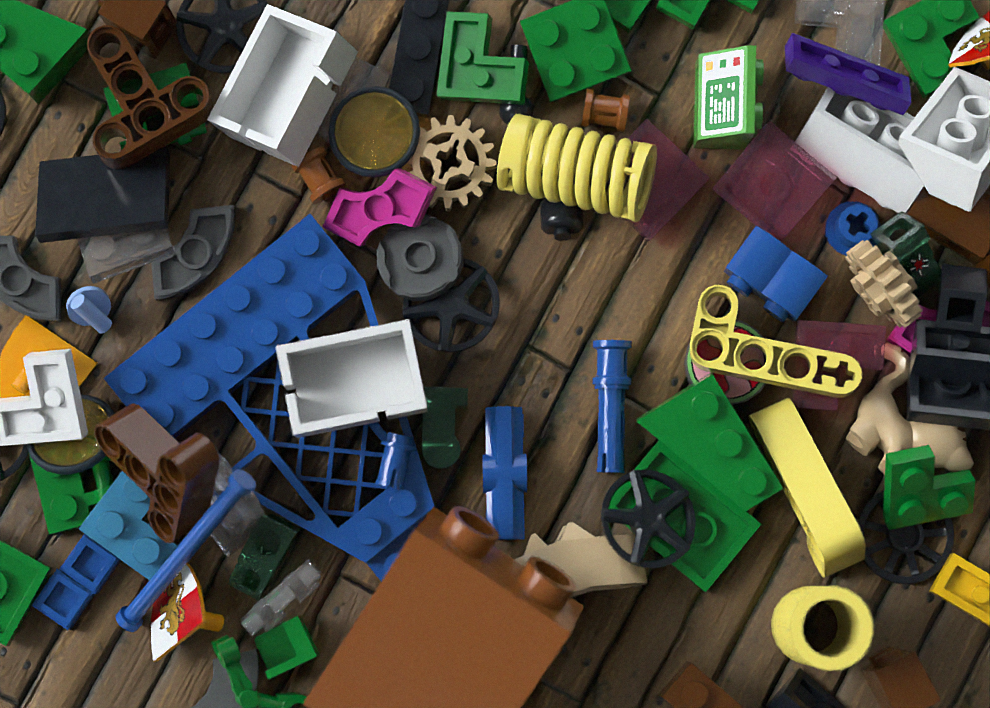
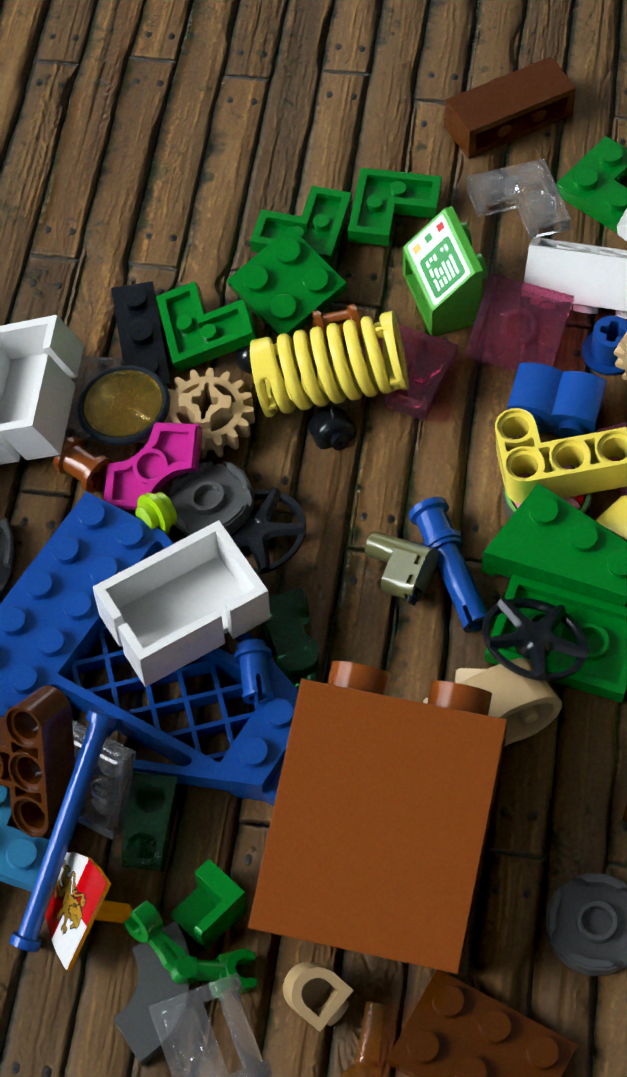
camera: 15 degrees left, 25 degrees down
clear plate [241,559,323,636] -> none
blue piece [482,406,527,540] -> none
dark purple plate [785,33,912,115] -> none
none -> lime plate [135,492,177,534]
none -> olive piece [365,531,438,606]

